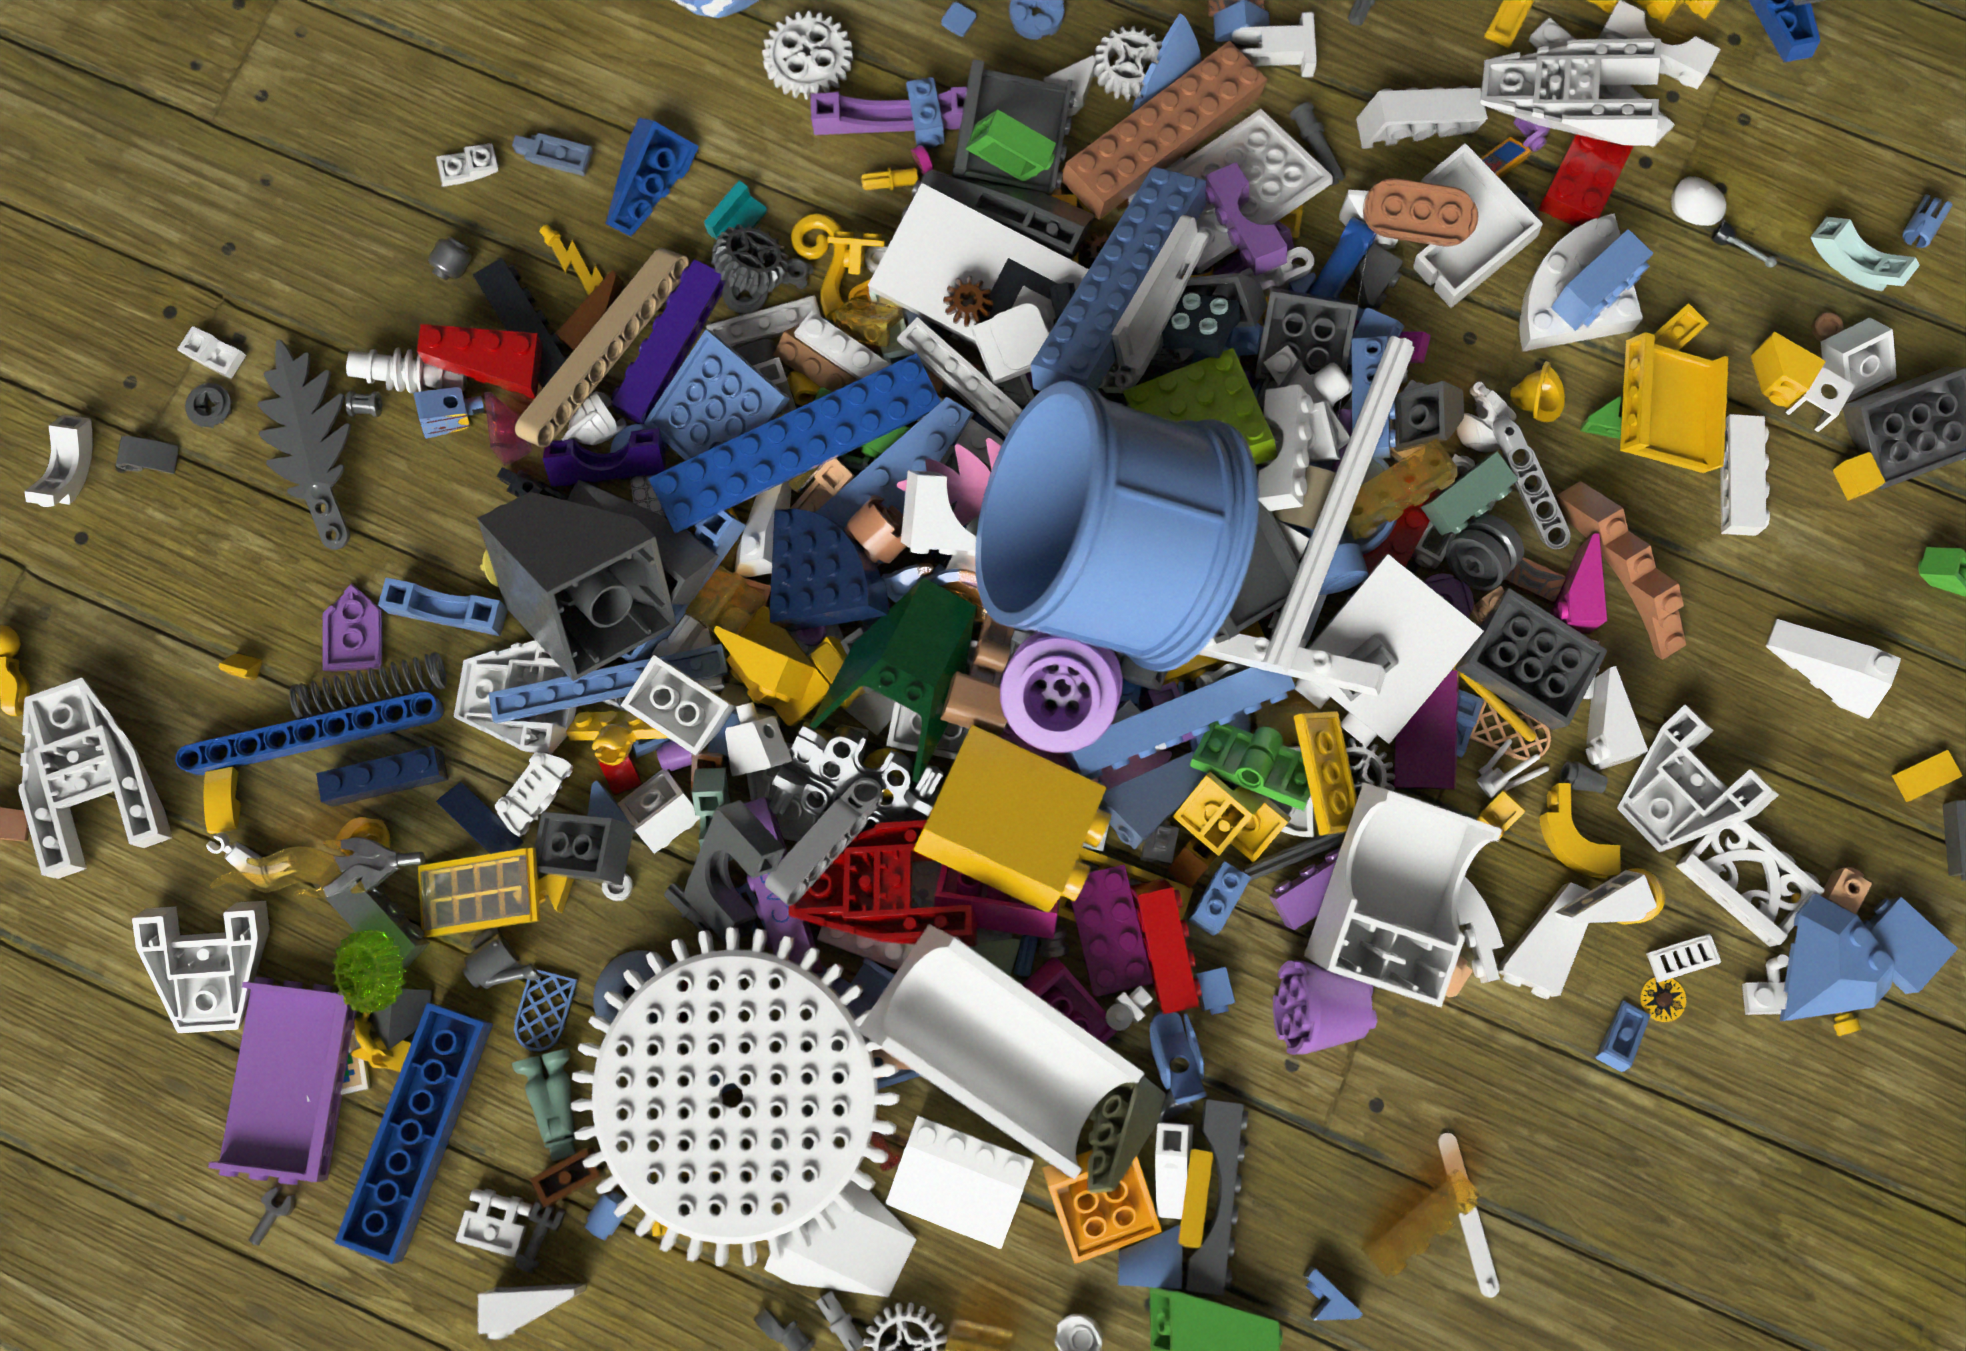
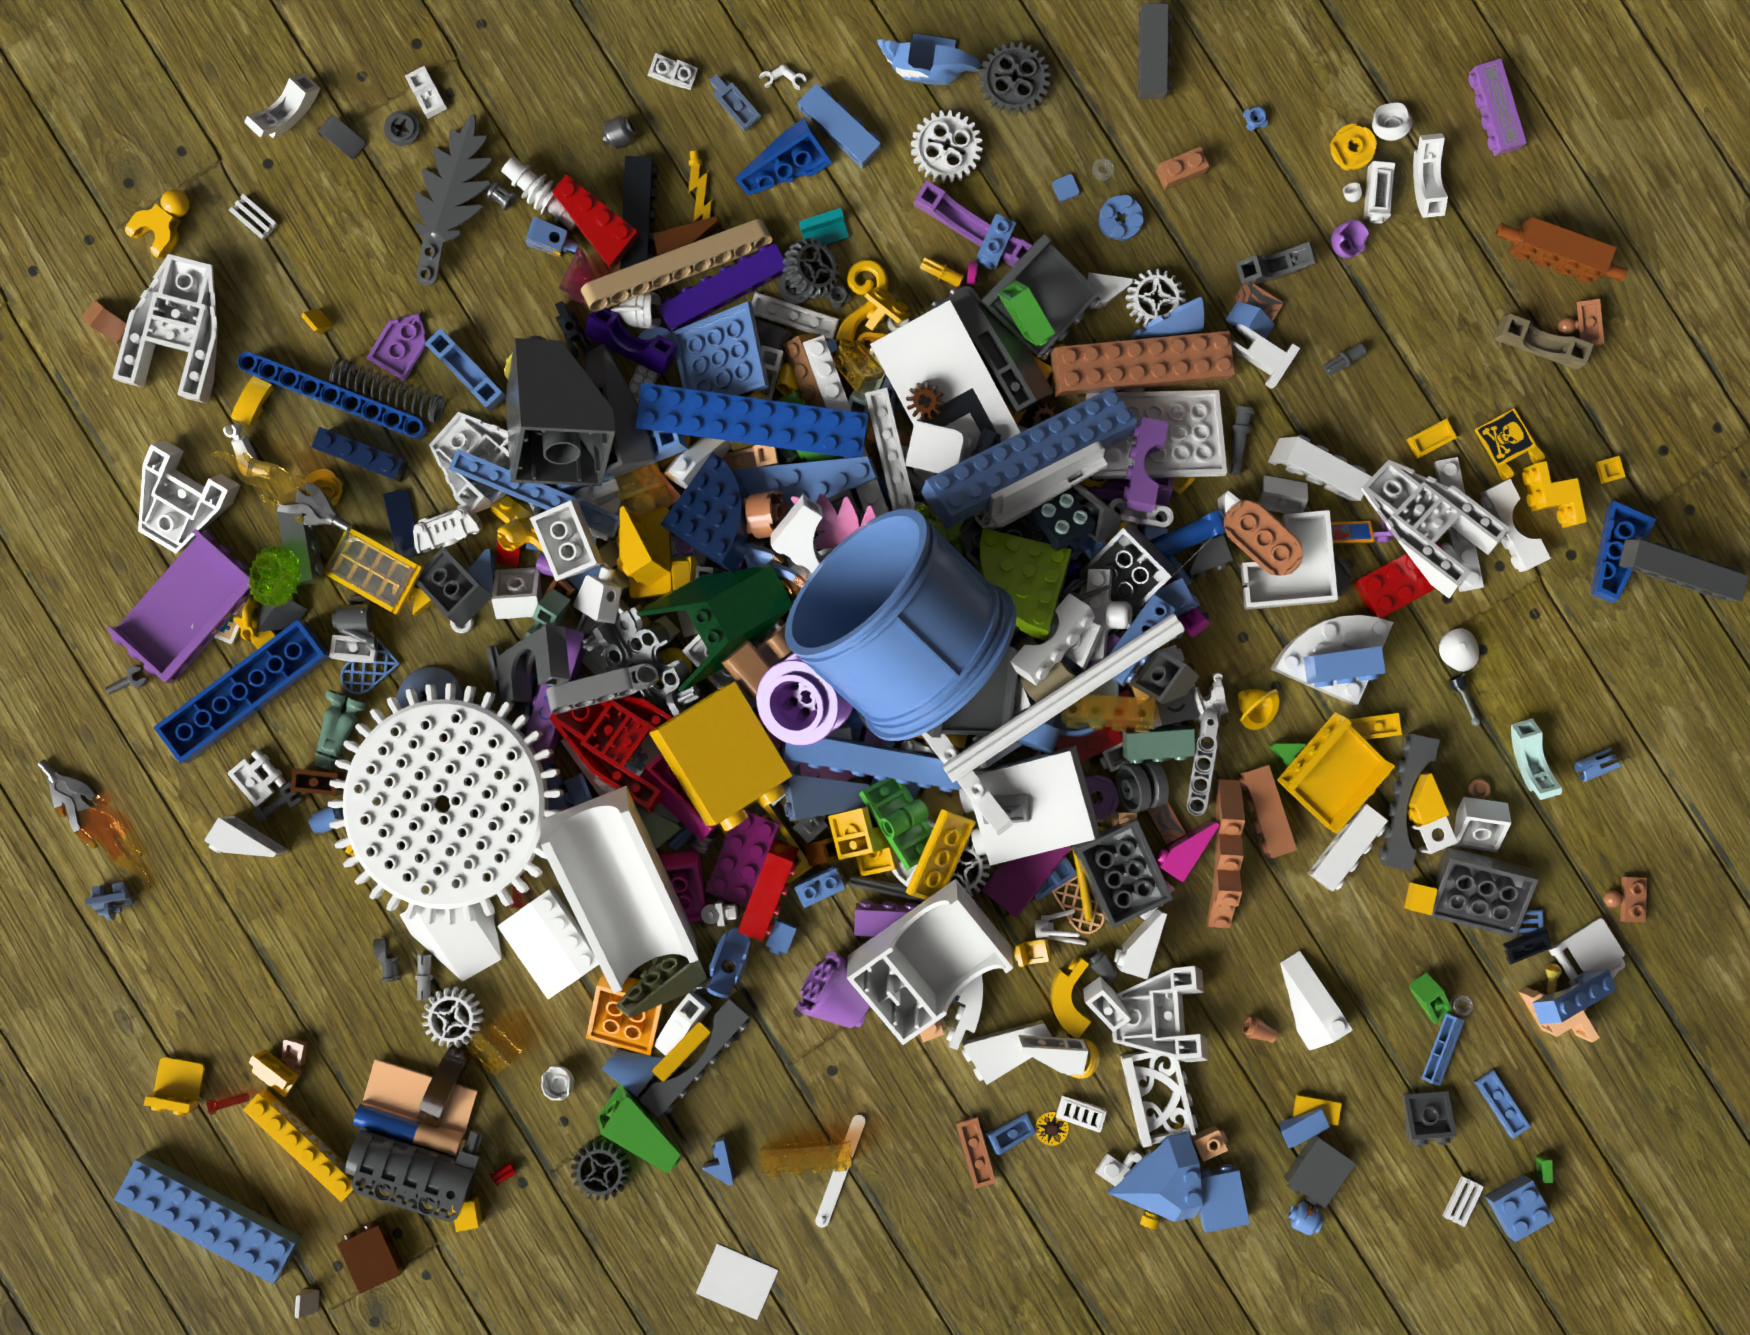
camera: 30 degrees right, 10 degrees up
none -> white tile [229,194,278,241]
none -> white slope [329,632,378,663]
none -> white arm [759,64,807,90]
none -> medium blue brick [798,83,881,169]
none -> nougat plate [956,1116,996,1189]
none -> white slope [1083,976,1131,1032]
none -> dark grey brick [1142,691,1198,730]
none -> nougat brick [1238,764,1297,858]
none -> nougat cone [1242,1017,1278,1043]
none -> white panel [1258,475,1308,514]
none -> medium blue slope [1279,1108,1330,1148]
none -> dark grey arch [1378,734,1440,871]

